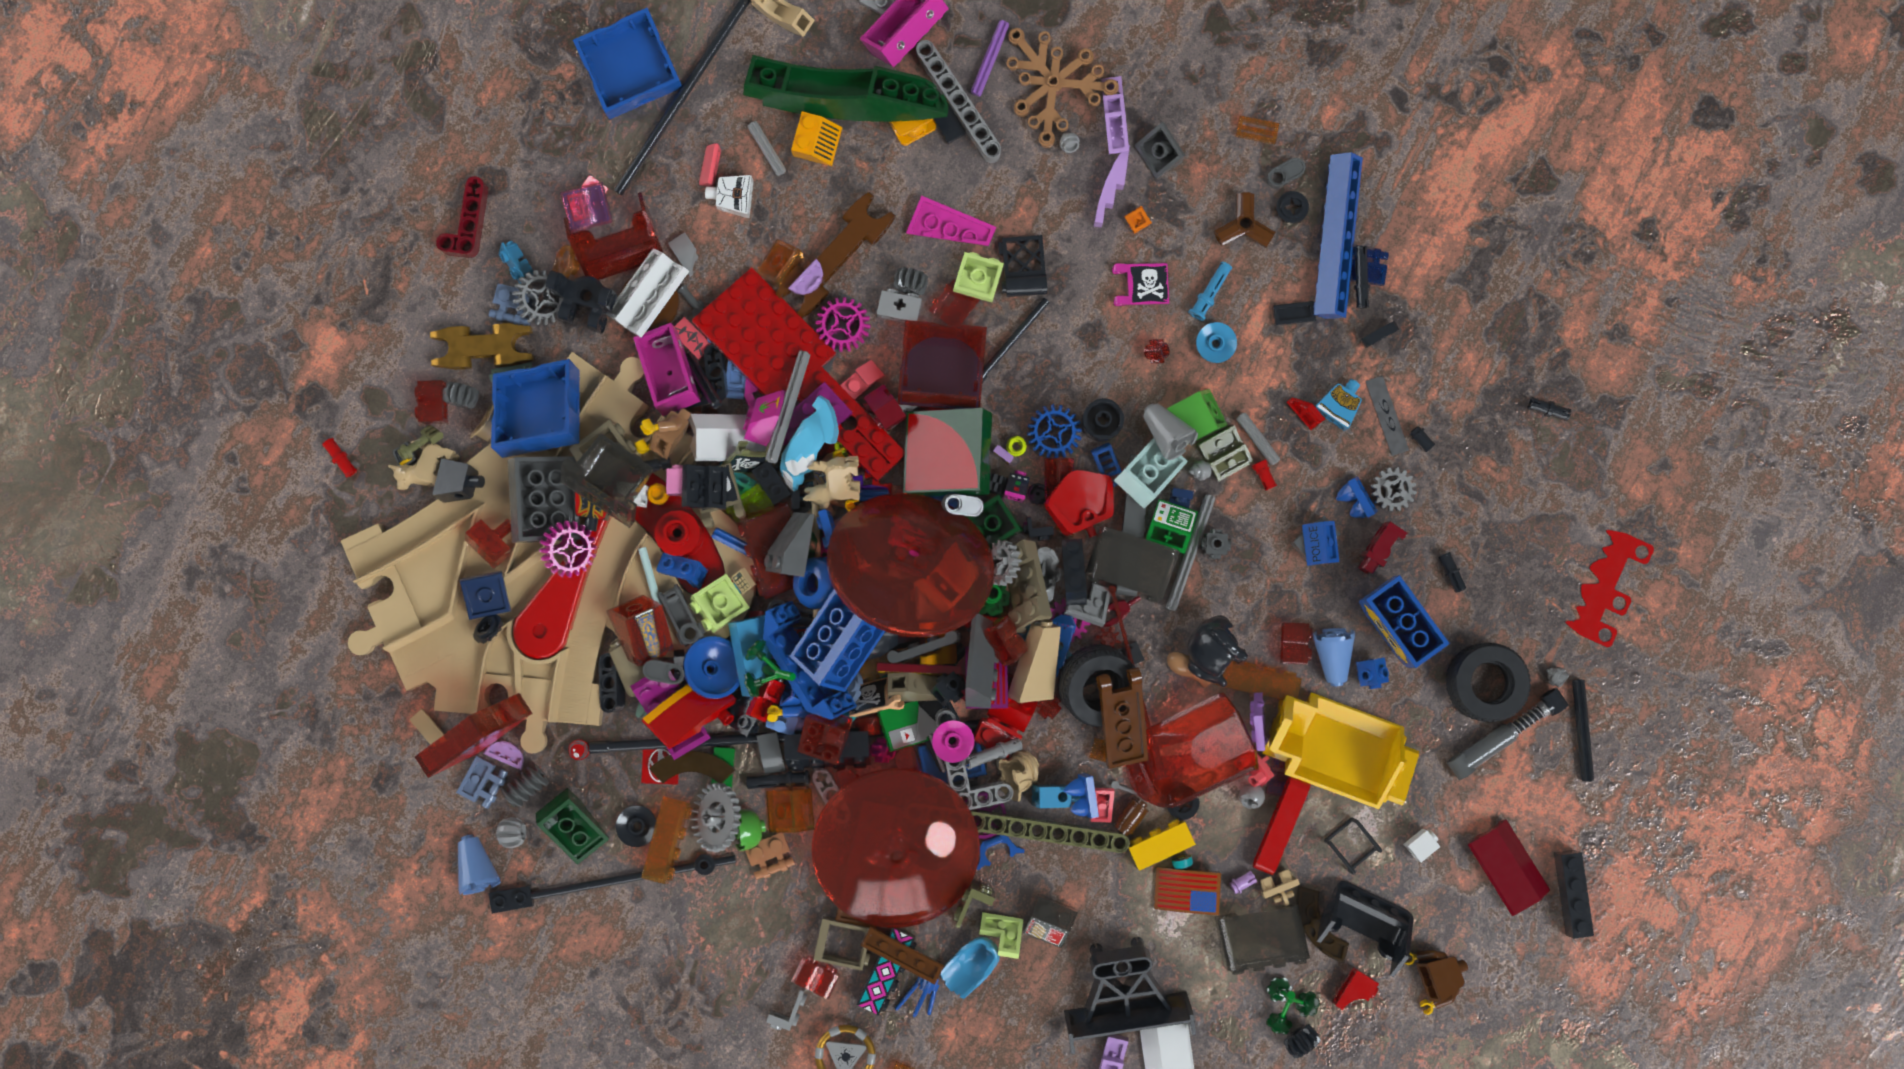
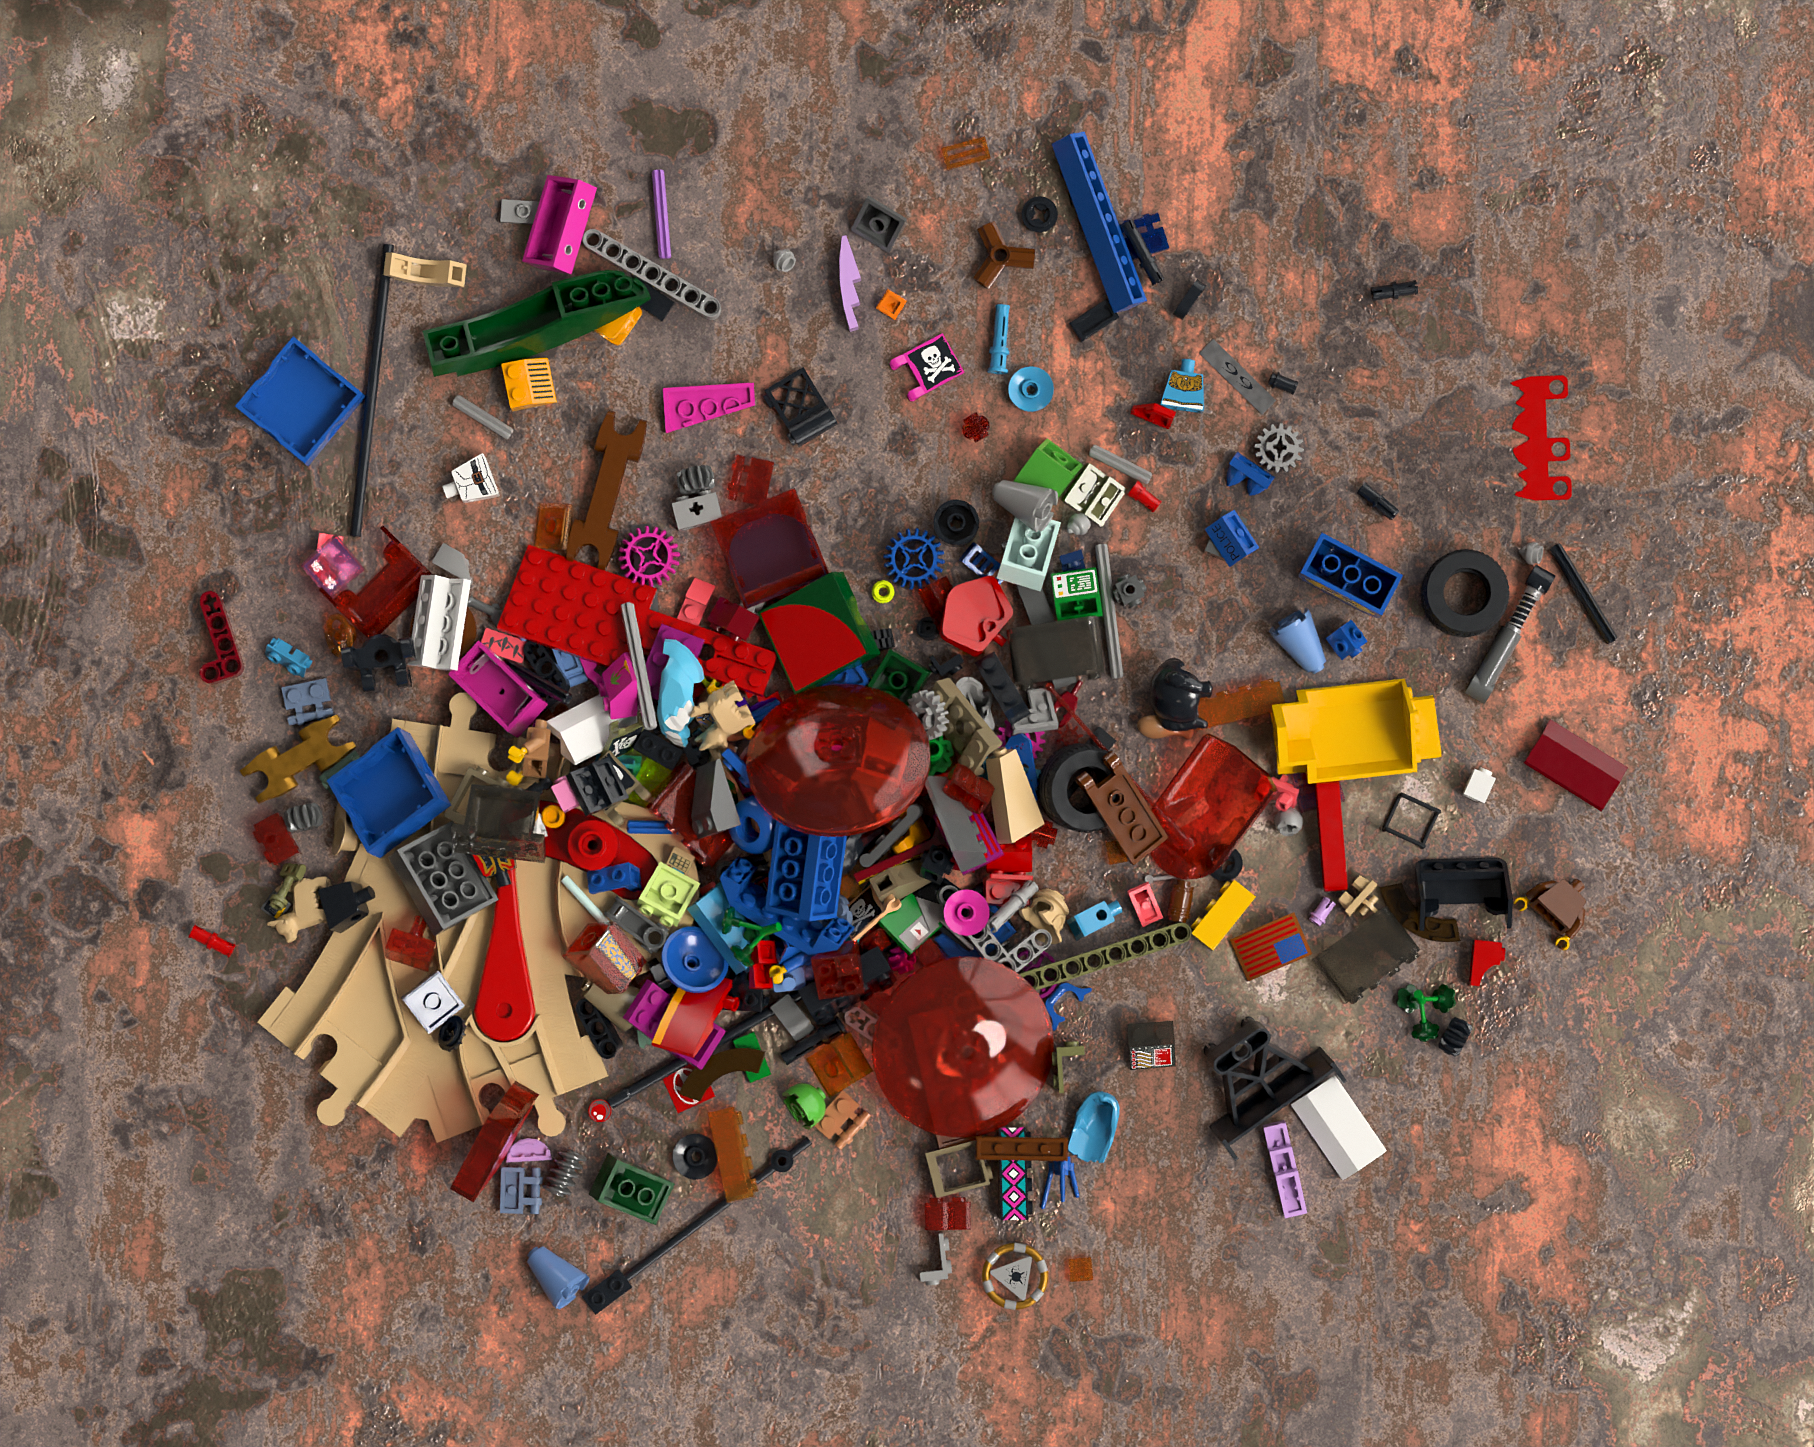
camera: 25 degrees left, 0 degrees up
tan piece [409,709,449,751] -> none
light grey piece [496,817,526,849] -> none
light grey gear [512,270,563,325] -> none
dark pink gear [539,520,597,577] -> none
dark grey piece [643,660,685,685] -> none
light grey gear [691,783,741,852] -> none
coral slope [699,143,721,187] -> none
lavender tile [788,259,823,295] -> none
piece [942,493,983,517] -> none
yellowish green plate [953,252,1004,303] -> none
yellowish green plate [979,912,1023,959] -> none
black bar [980,298,1050,384] -> none
lavender tile [993,445,1014,465] -> none
slope [1003,470,1030,503] -> none
medium nougat plant [1006,28,1119,148] -> none
blue tile [1063,773,1099,819] -> none
lavender slope [1101,76,1129,154] -> none
teal tile [1171,854,1193,869] -> none
medium lavender plate [1250,693,1268,751] -> none
dark grey piece [1267,158,1306,189] -> none
clear red brick [1280,622,1313,665] -> none
dark red hips [1357,521,1408,575] -> none
black brick [1554,850,1594,939] -> none

